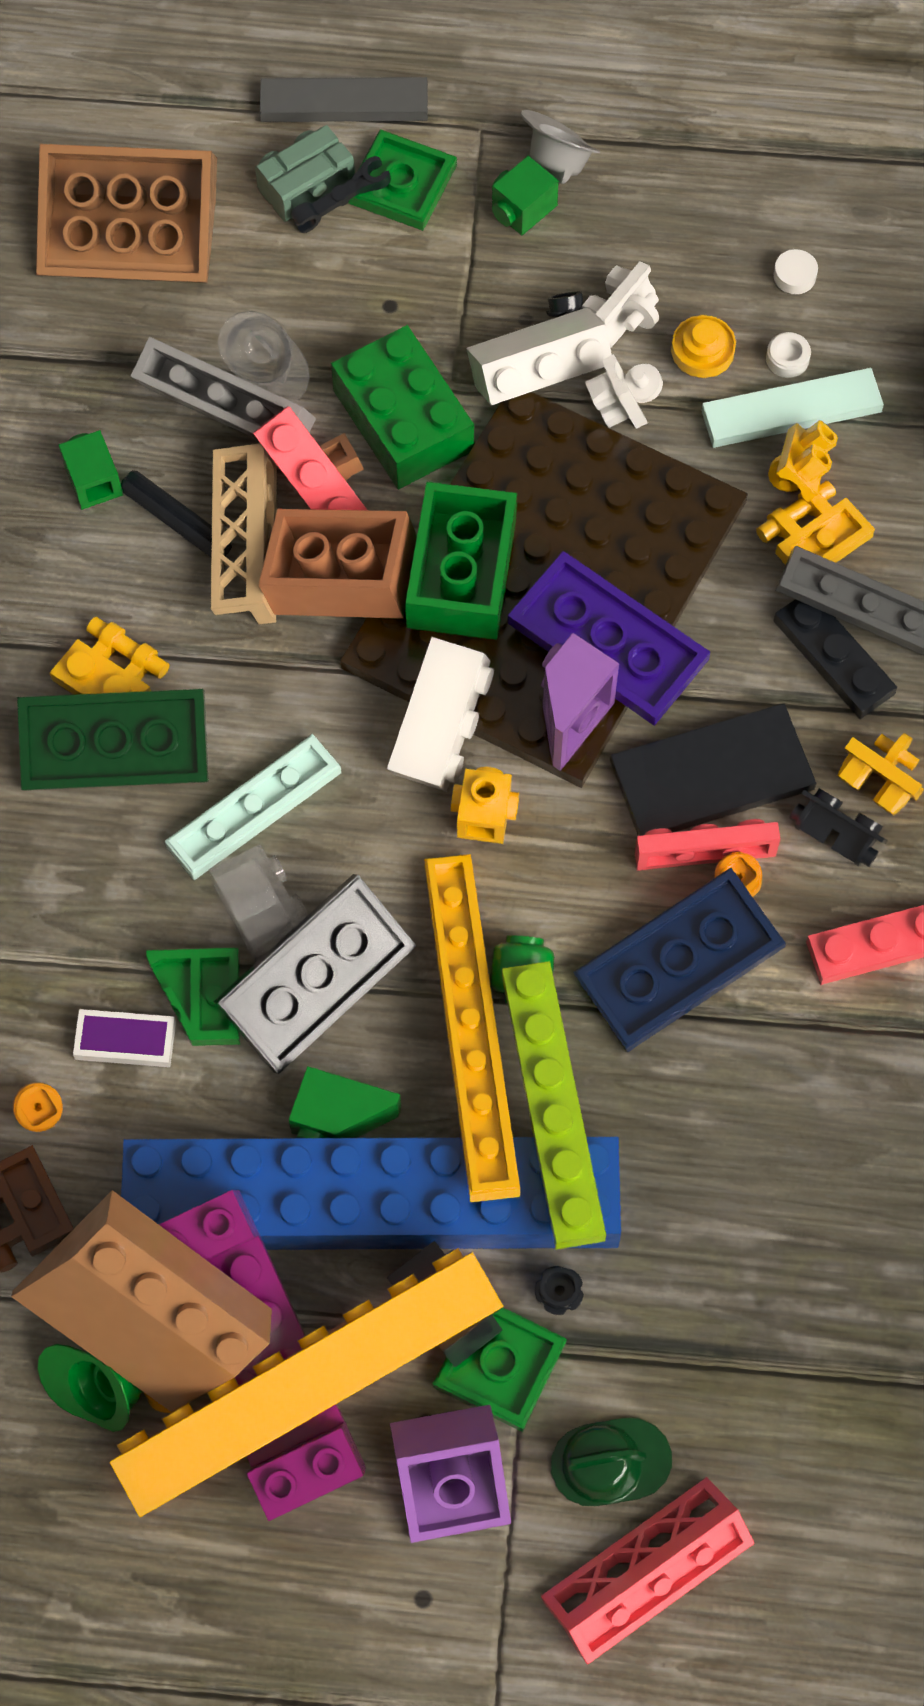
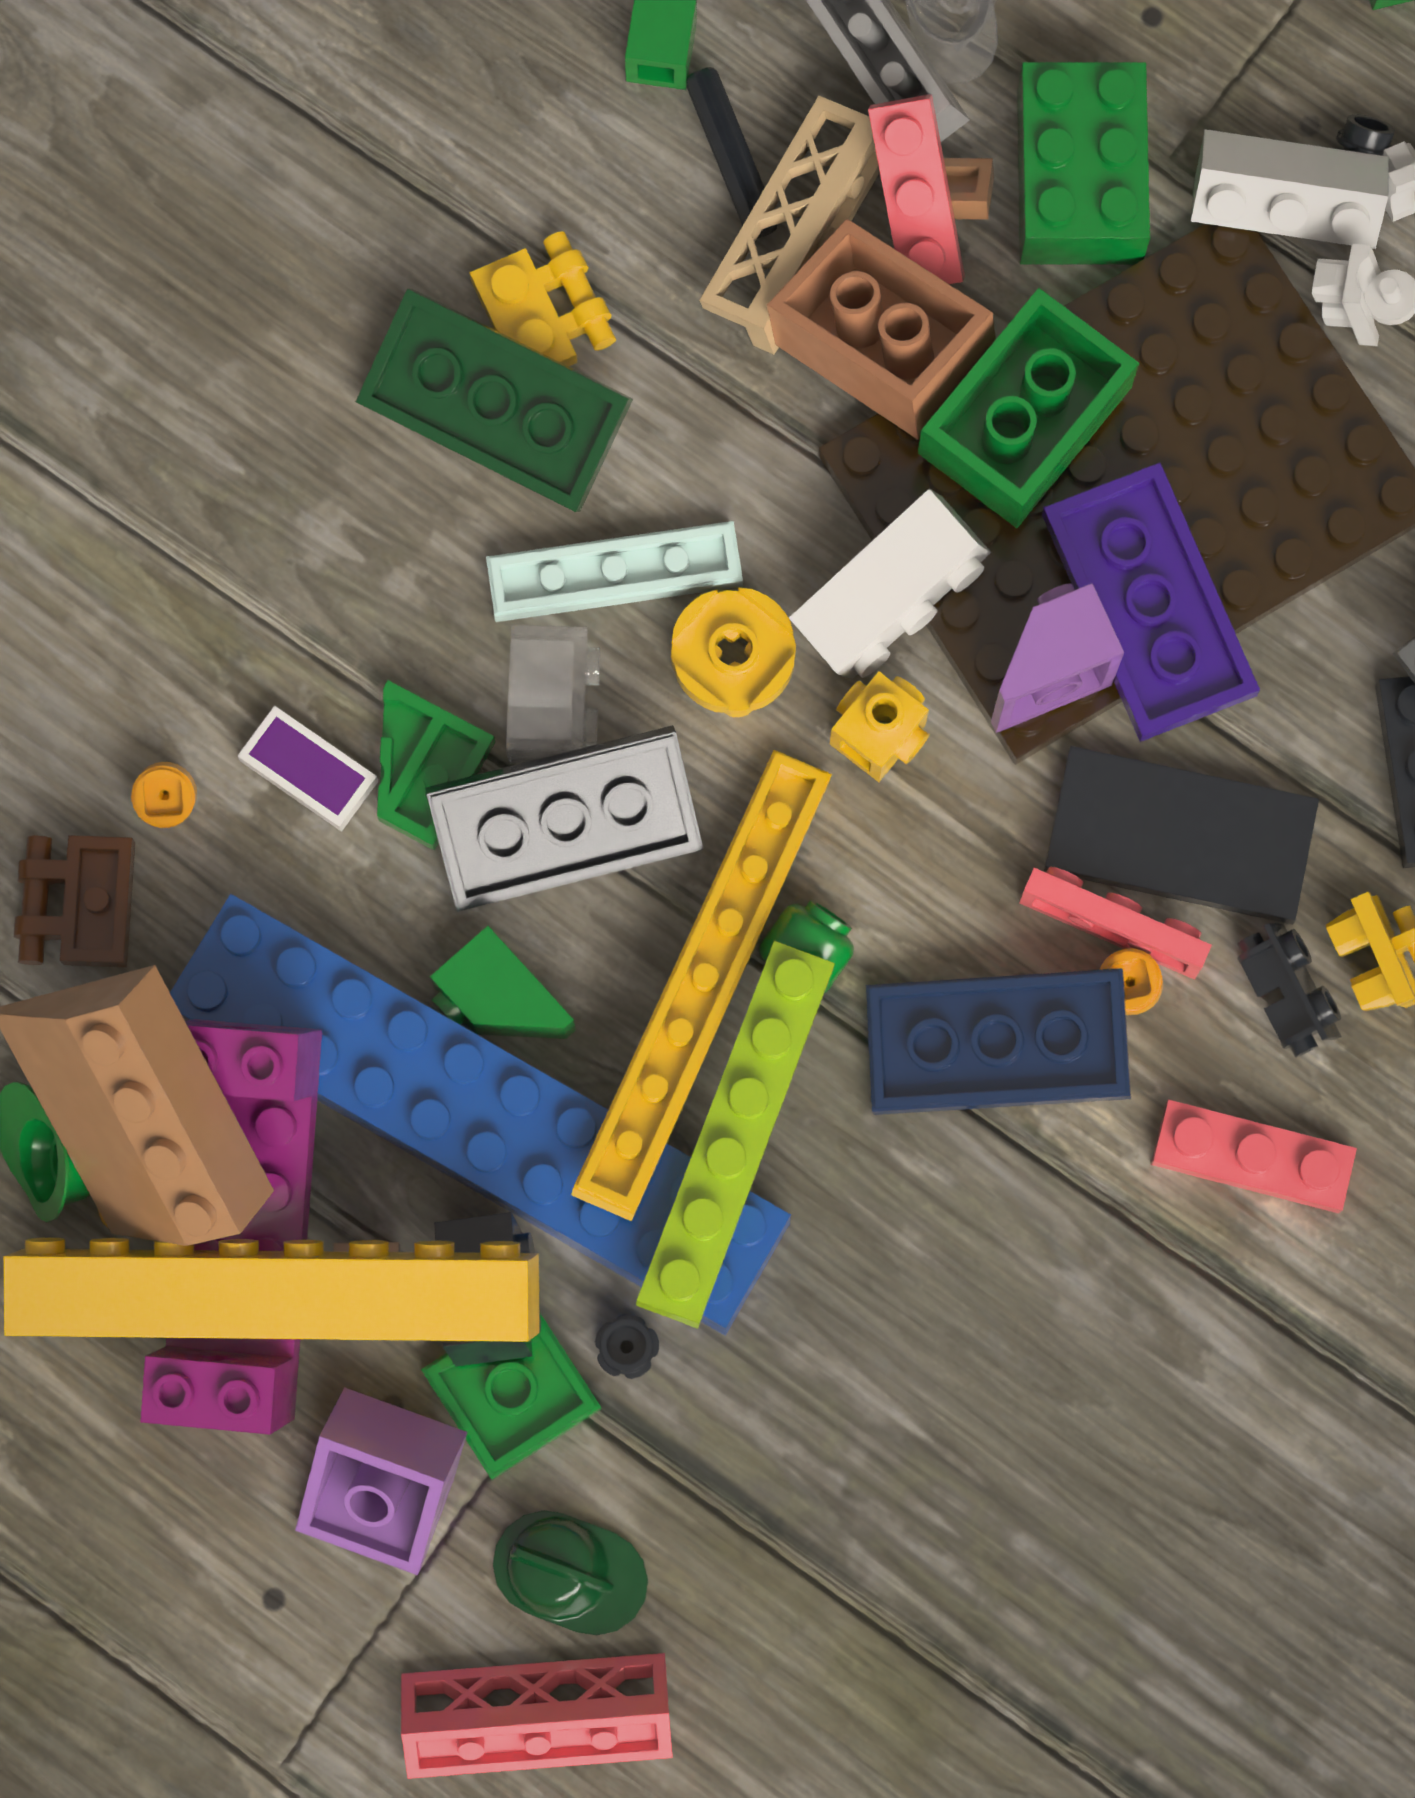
camera: 30 degrees right, 10 degrees up
none -> yellow plate [671,588,796,718]

